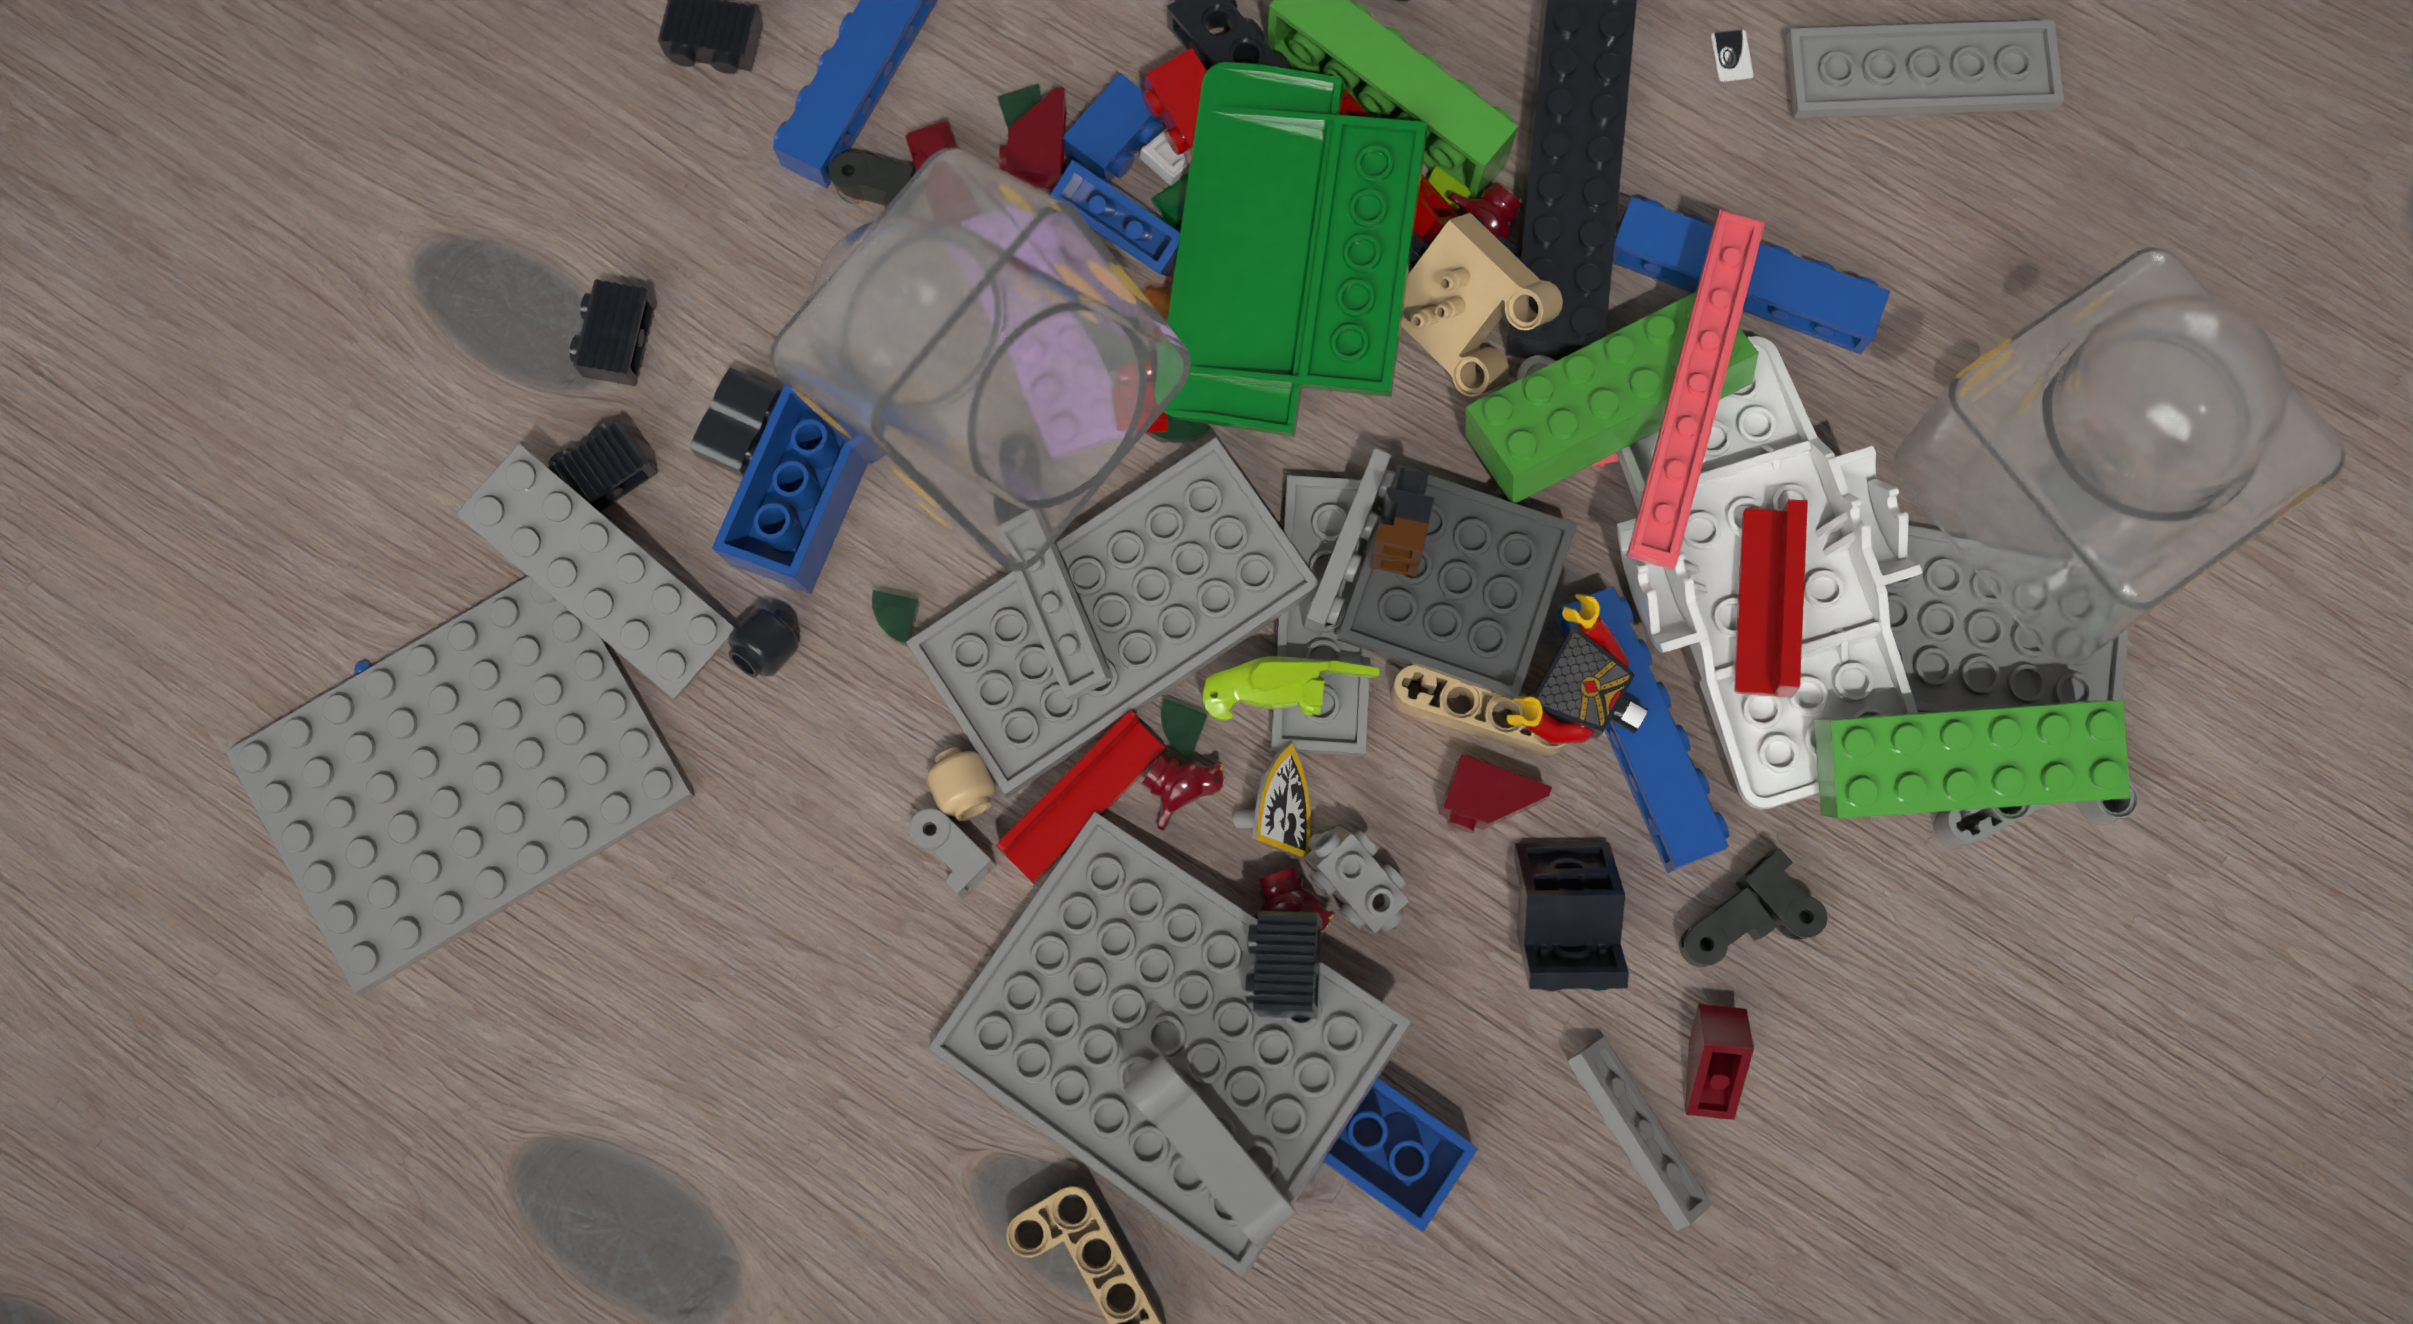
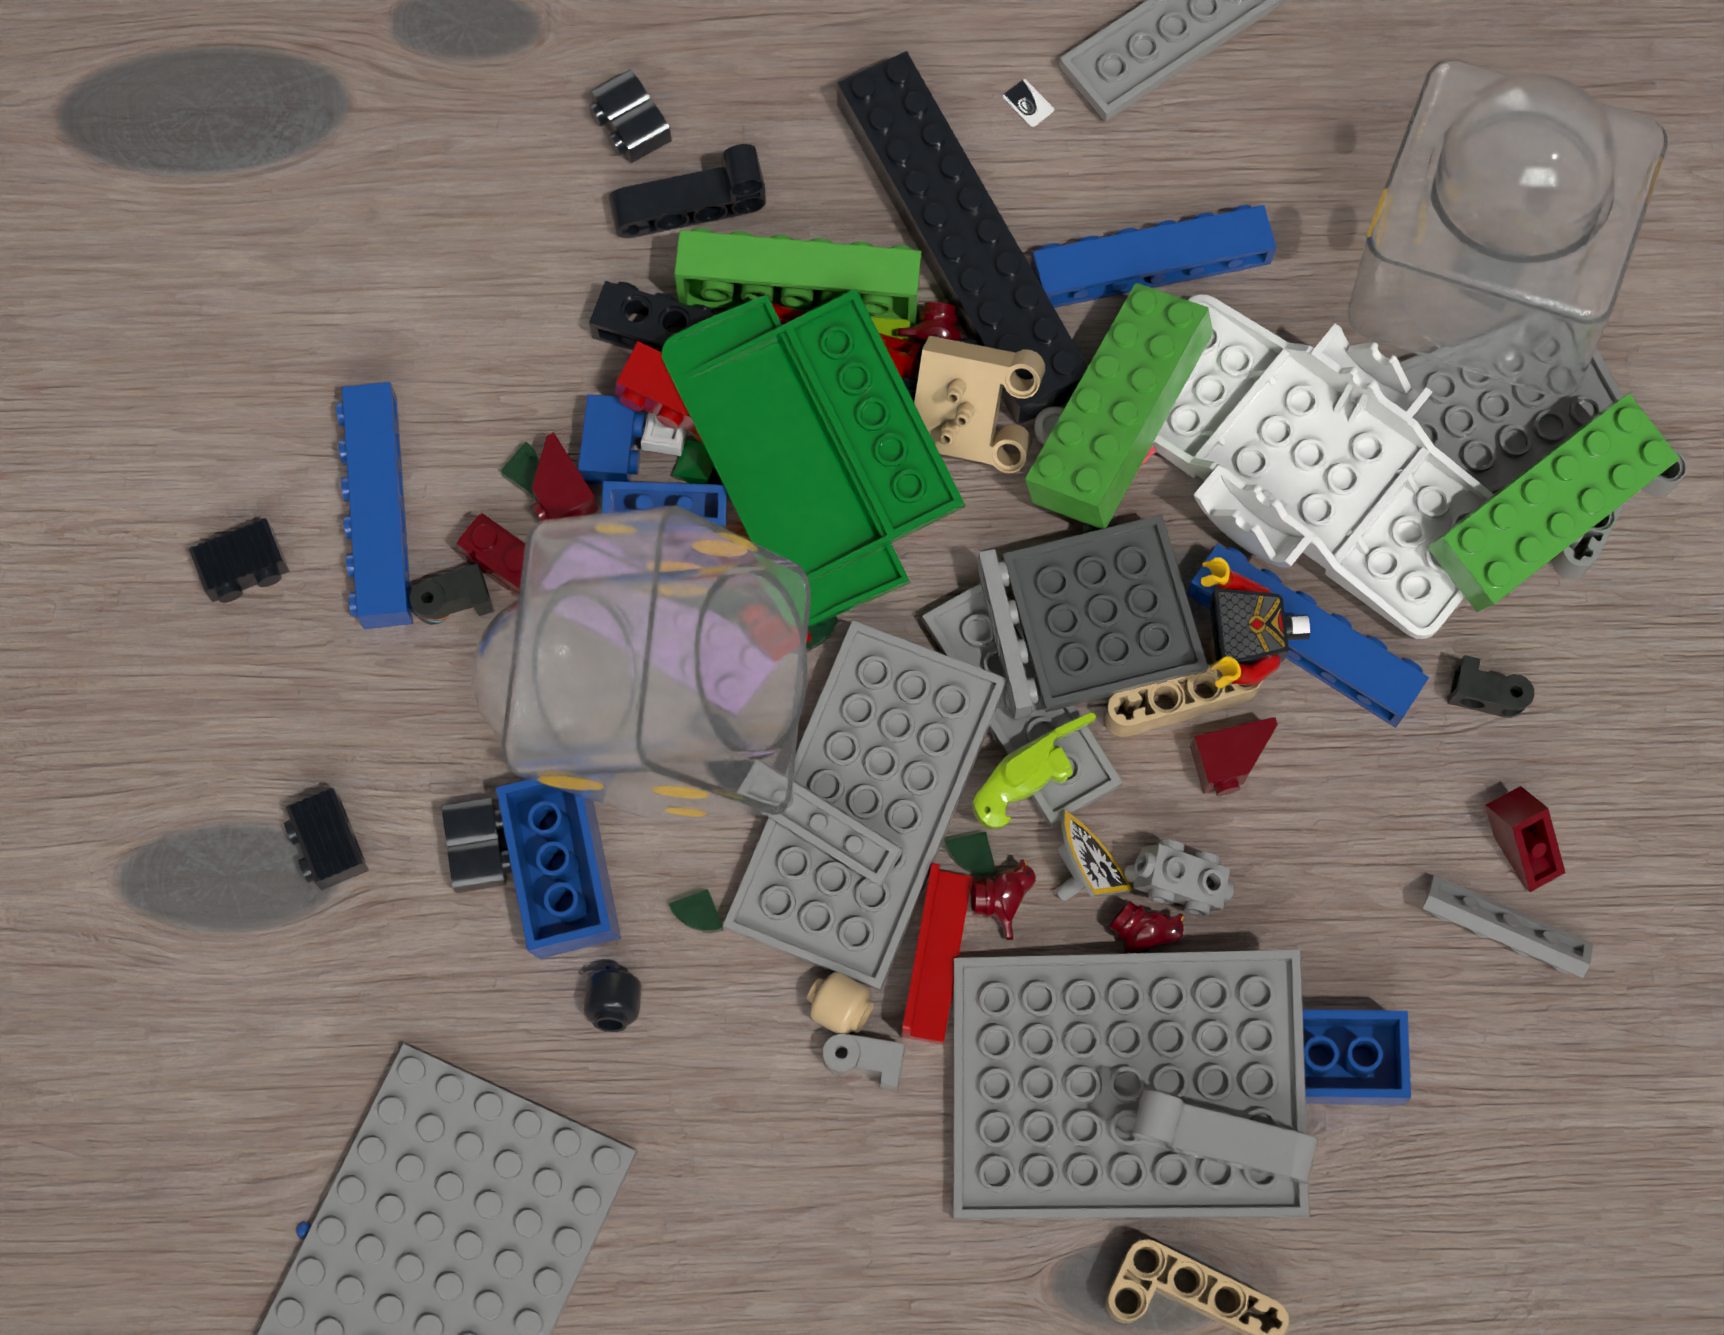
camera: 35 degrees left, 5 degrees down
light grey plate [455,444,735,700] -> none
black brick [548,420,657,512] -> none
black brick [1245,911,1322,1019] -> none
hips [1370,468,1434,577] -> none
black bracket [1514,842,1629,991] -> none
coral tile [1626,210,1765,570] -> none
pearl dark grey leg [1679,887,1778,967] -> none
red panel [1734,499,1808,698] -> none

